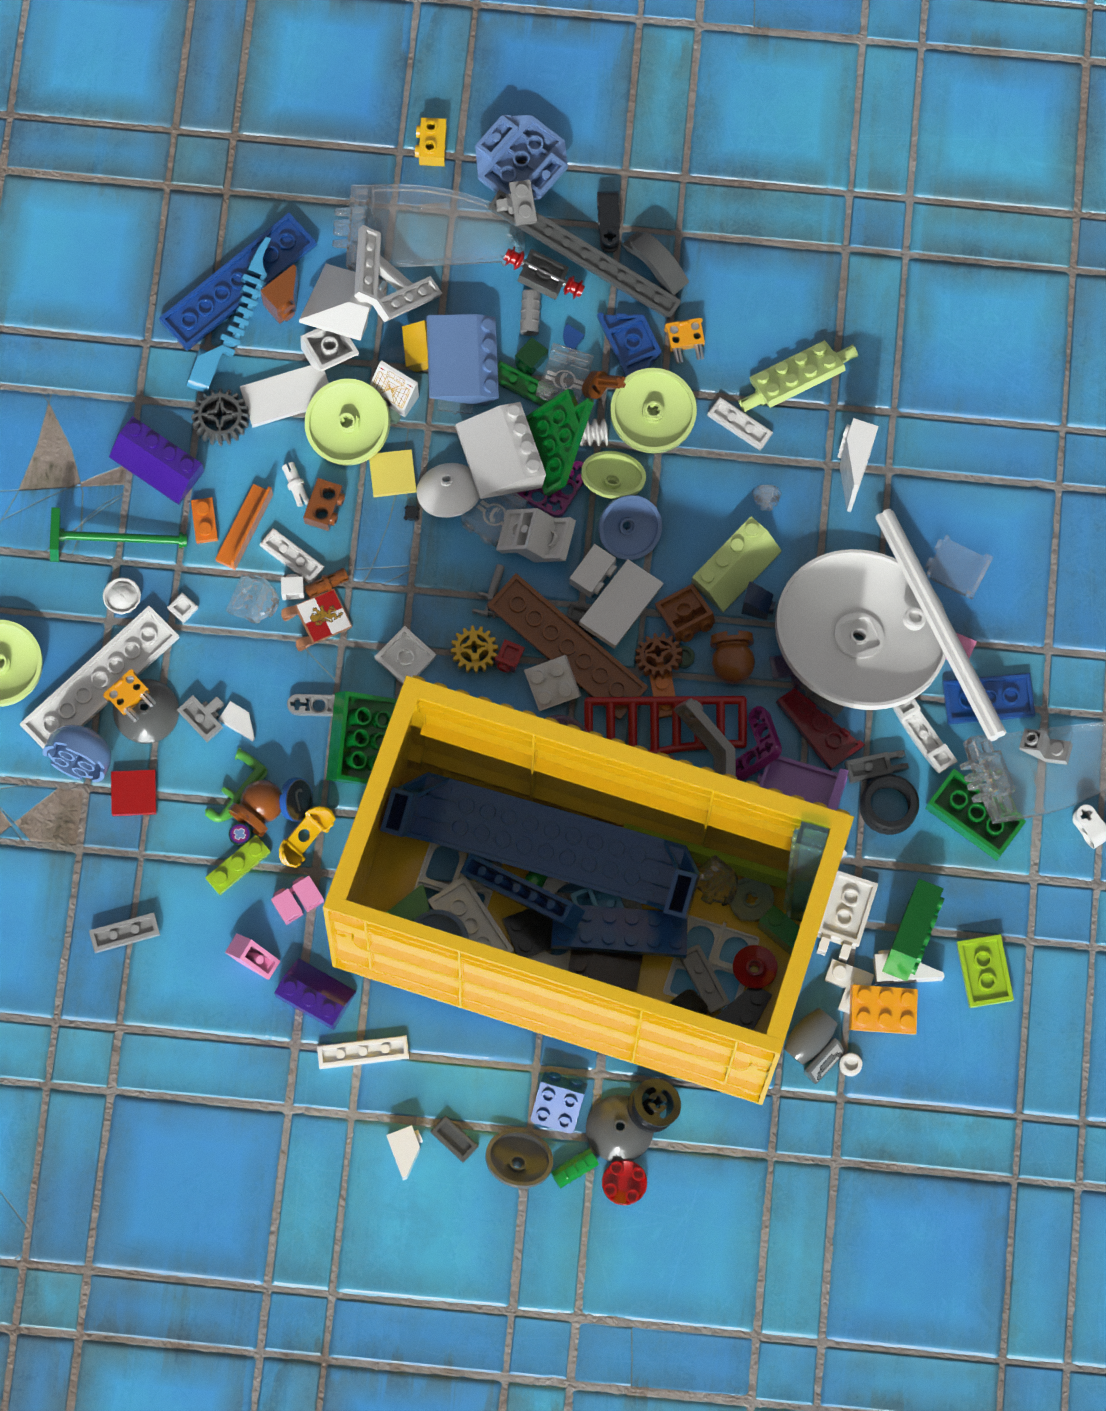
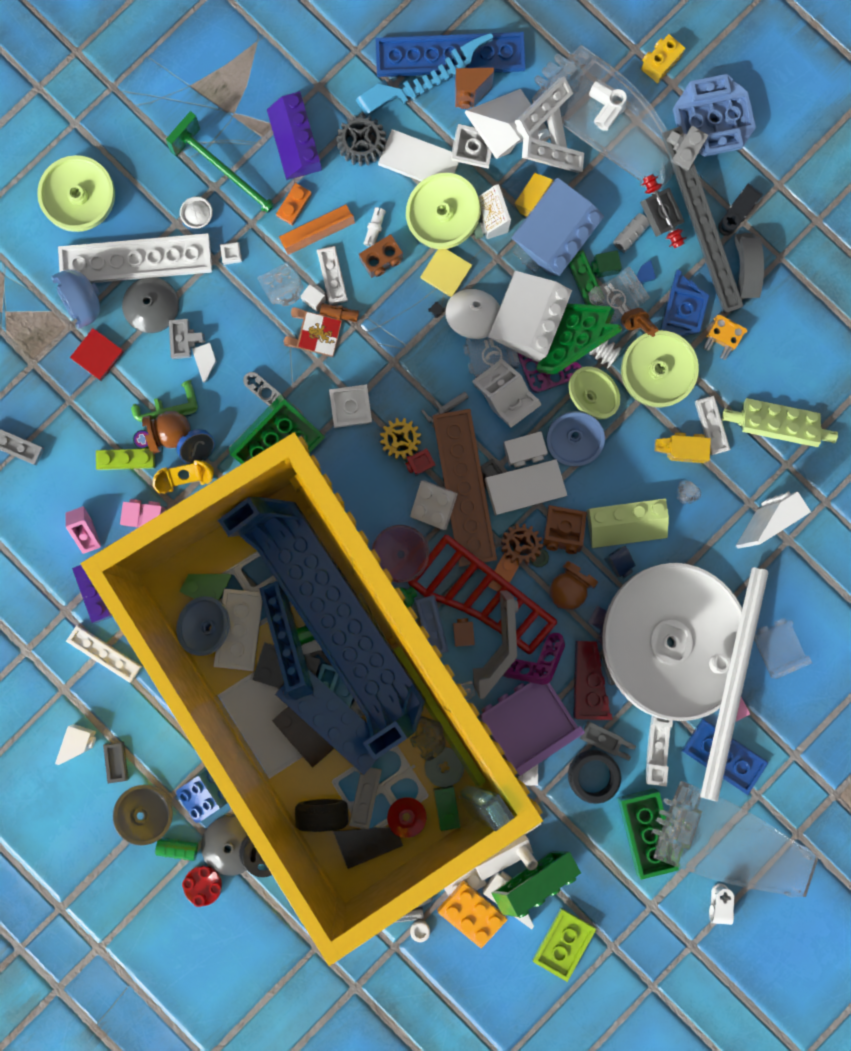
camera: 40 degrees right, 10 degrees up
light orange piece [103,669,156,722] -> none
light grey slope [1019,728,1073,765] -> none
none -> white piece [475,835,538,881]
none -> white piece [589,80,626,131]
none -> yellow hinge [654,433,711,463]

